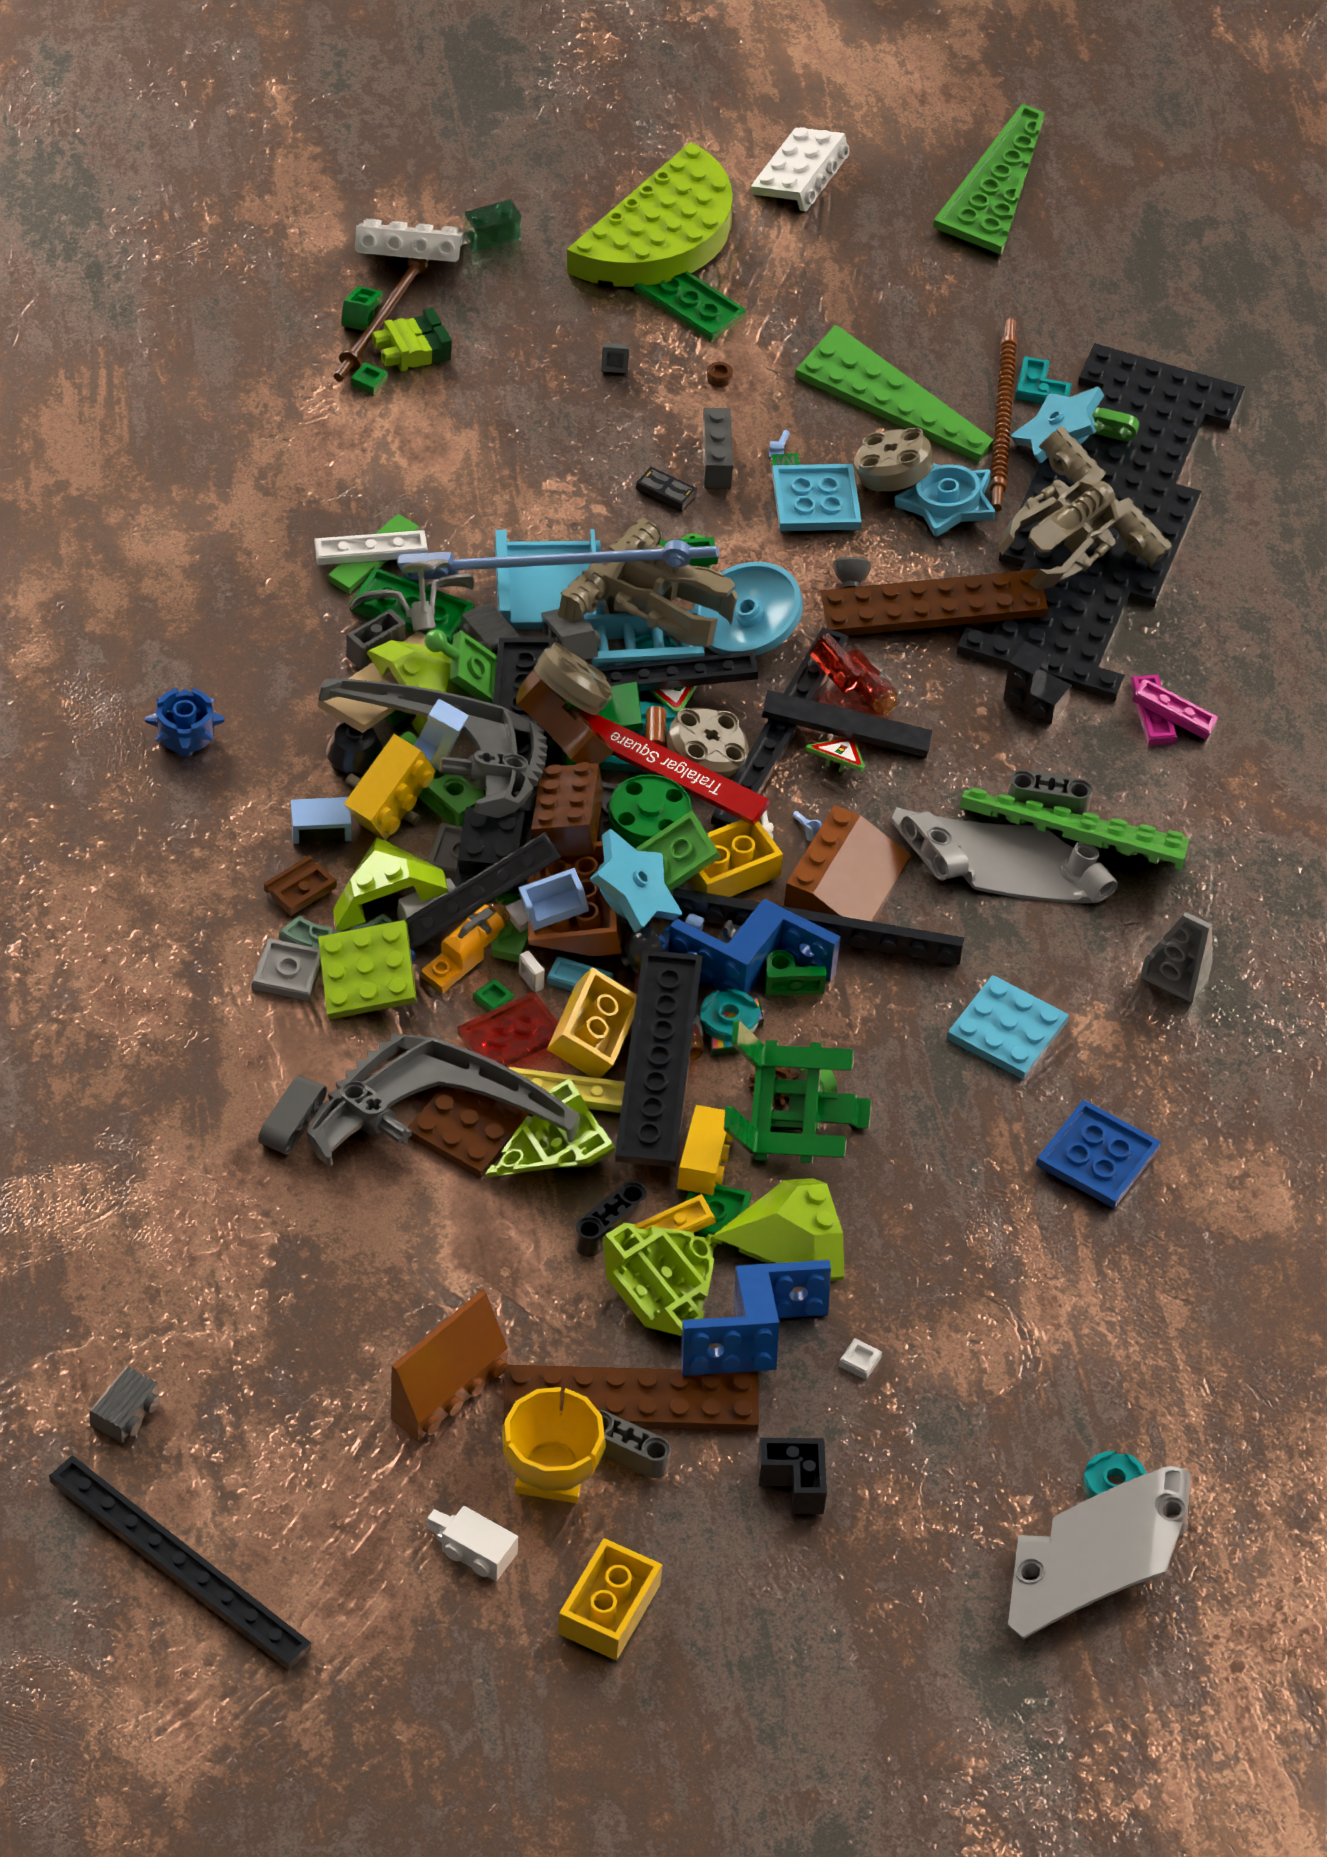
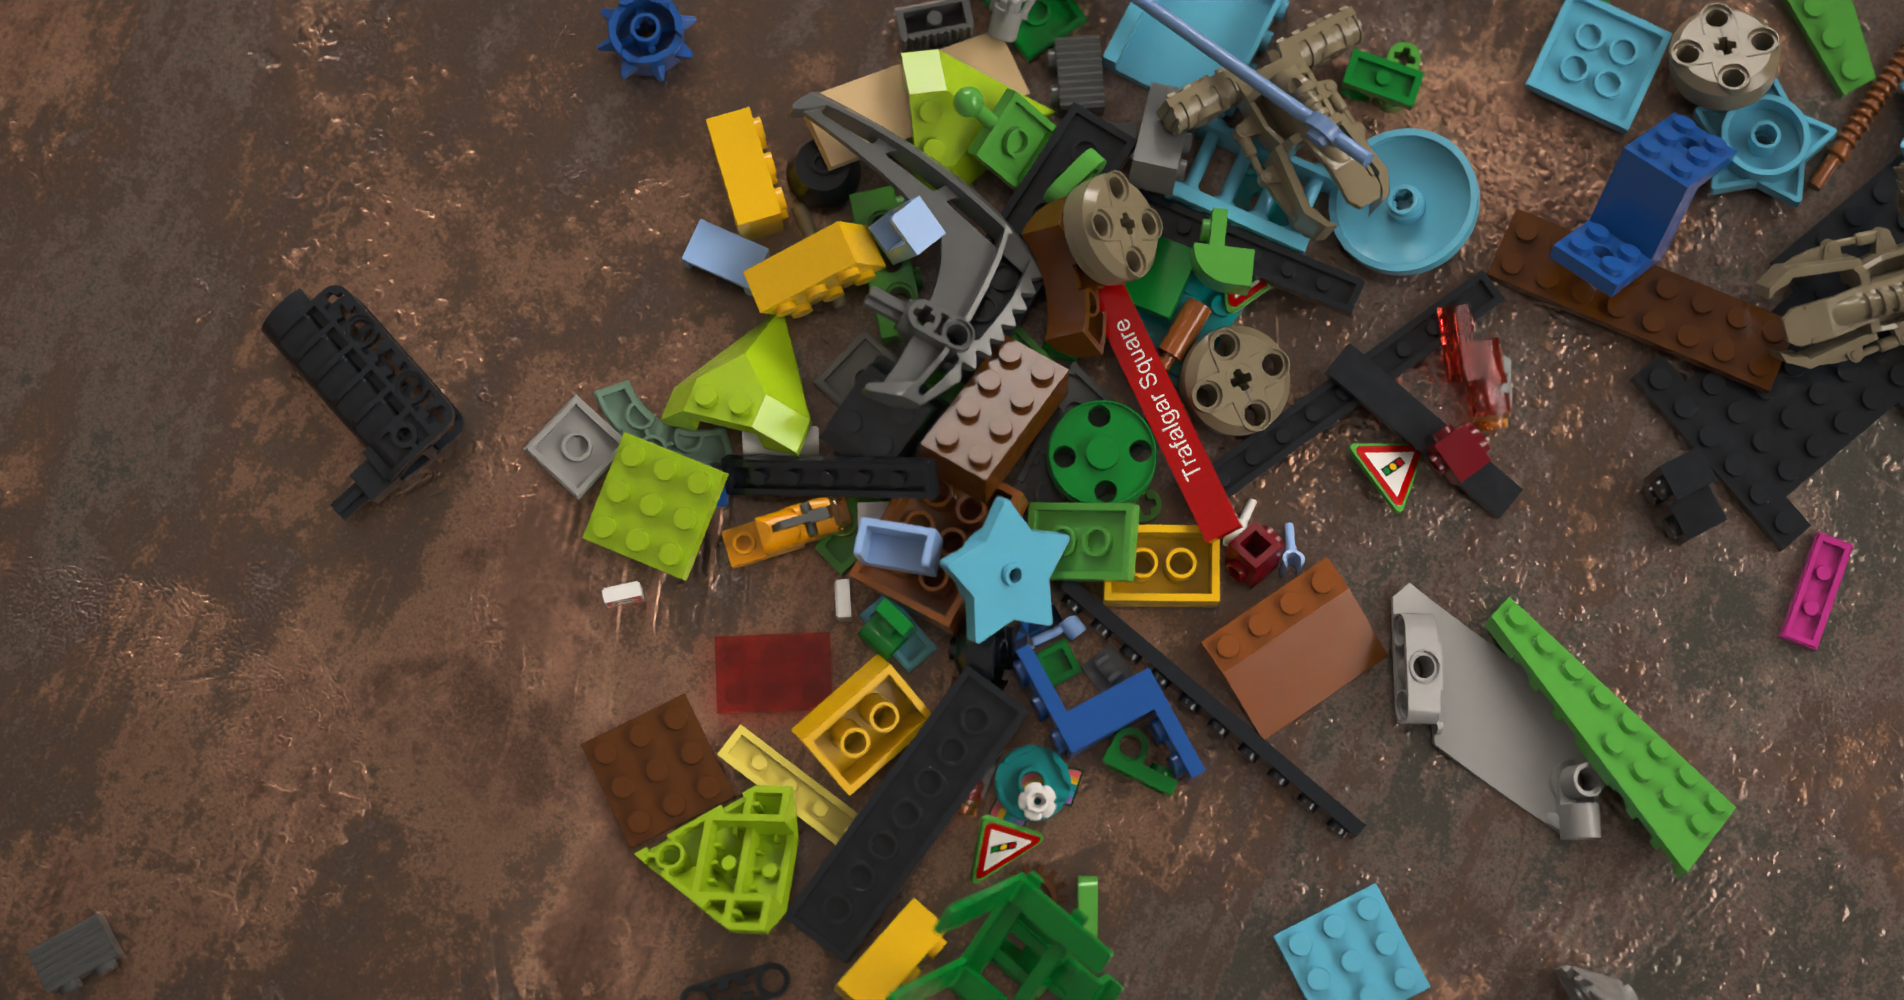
camera: 30 degrees right, 30 degrees up
dark grey beam [258,1075,327,1155] -> none
reddish brown plate [264,855,337,916] -> none
dark grey piece [307,1034,580,1166] -> none
green tile [473,978,515,1017] -> none
dark grey brick [833,557,871,588] -> none
dark grey beam [1008,770,1093,815] -> none
dark pink tile [1132,678,1218,740] -> none
none -> black piece [261,285,466,521]
none -> white tile [602,581,645,608]
none -> yellow brick [706,107,789,241]
none -> green plate [857,598,917,661]
none -> piece [970,815,1044,884]
none -> white plate [1018,782,1056,821]
none -> bright green beam [1043,148,1107,203]
none -> bright green brick [1190,207,1255,296]
none -> dark red brick [1224,520,1285,589]
none -> dark red brick [1426,422,1491,485]
none -> blue bracket [1549,112,1737,297]

